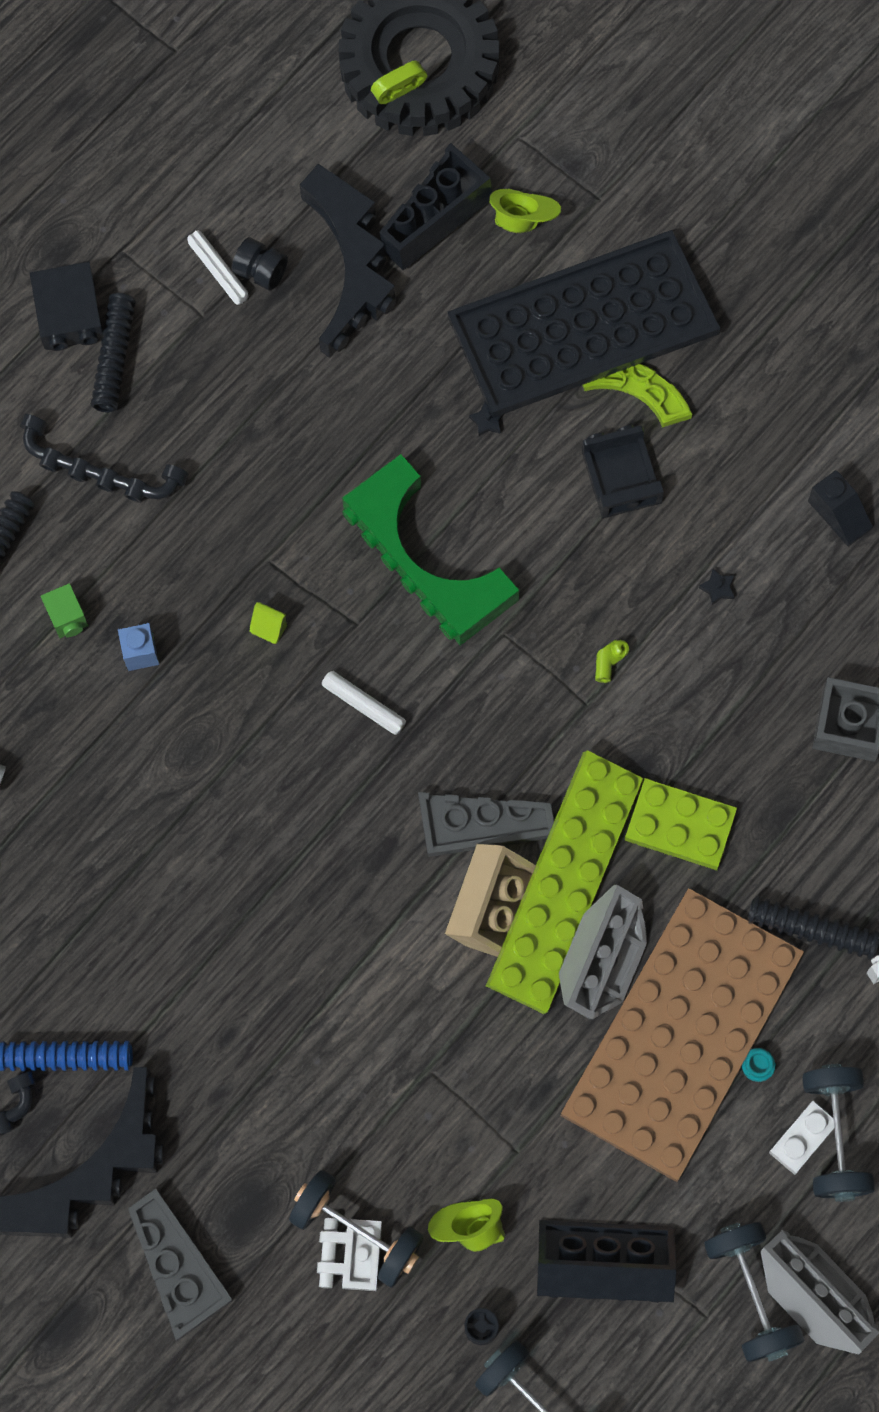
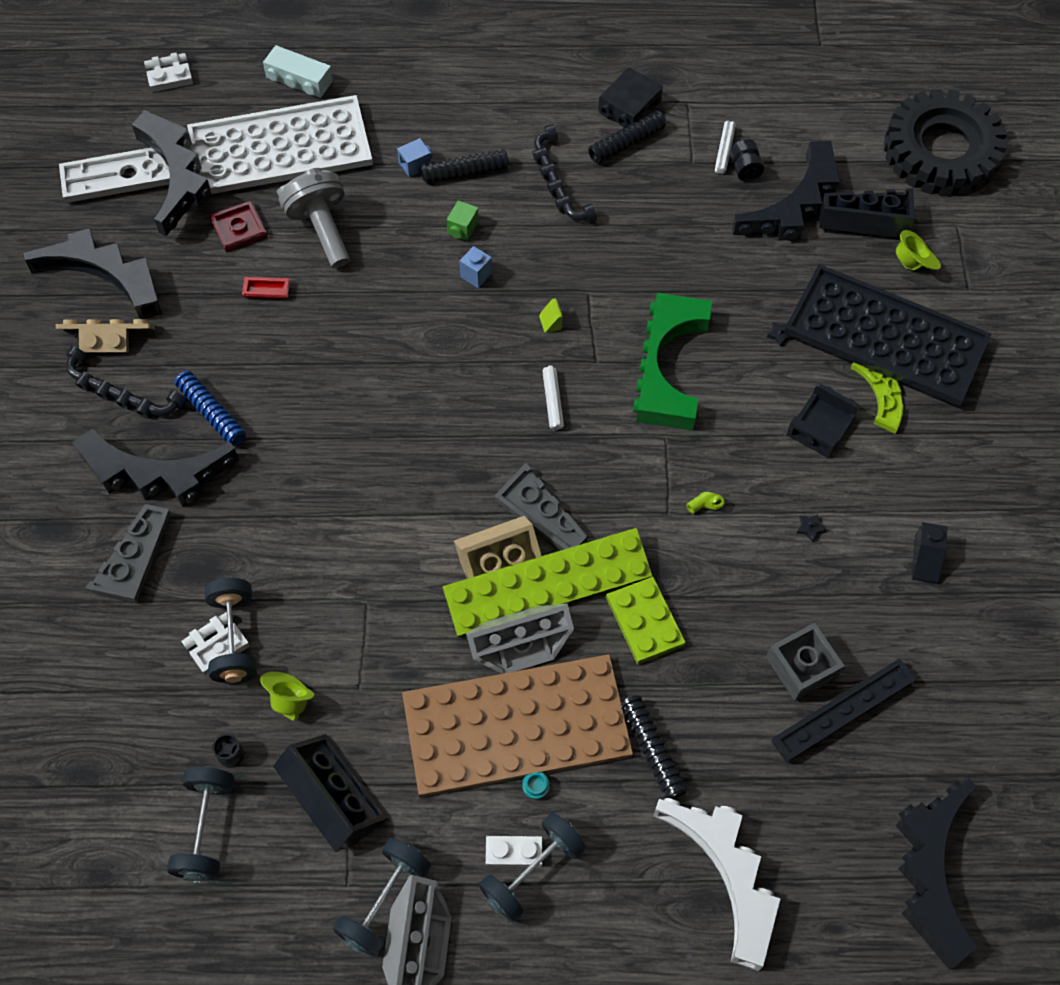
camera: 45 degrees right, 10 degrees down
lime beam [371,61,427,104] -> none

